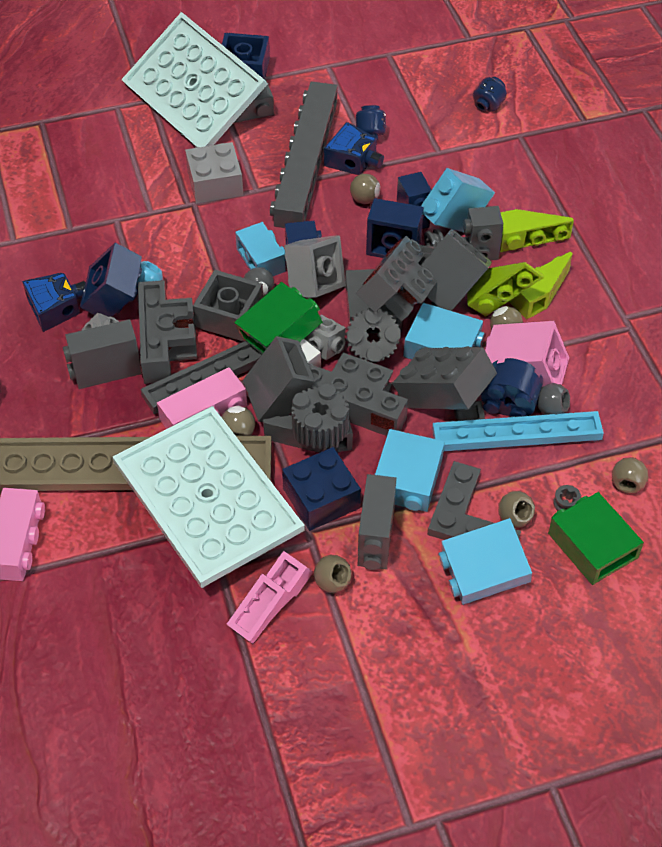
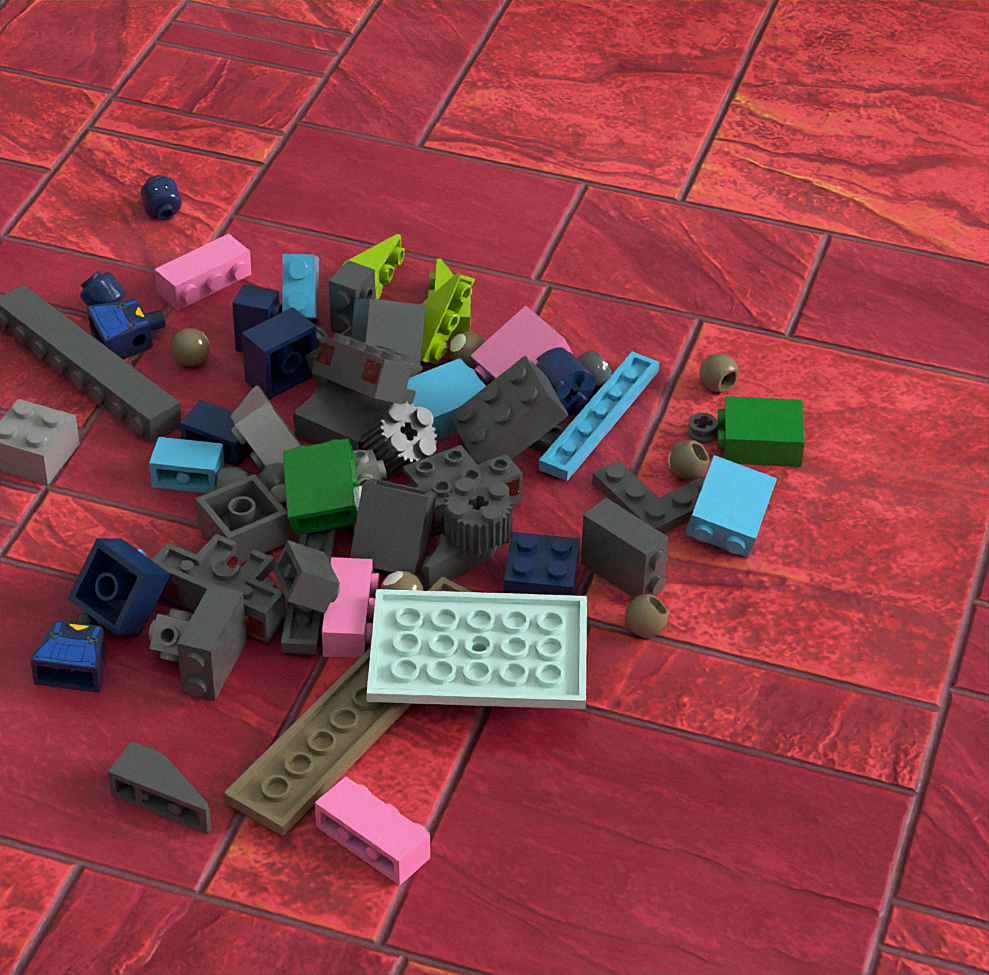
camera: 55 degrees left, 10 degrees down
bright pink slope [227,551,313,644] -> none
medium azure brick [375,429,445,512] -> none
none -> bright pink brick [154,234,252,311]
none -> dark grey brick [273,540,340,613]

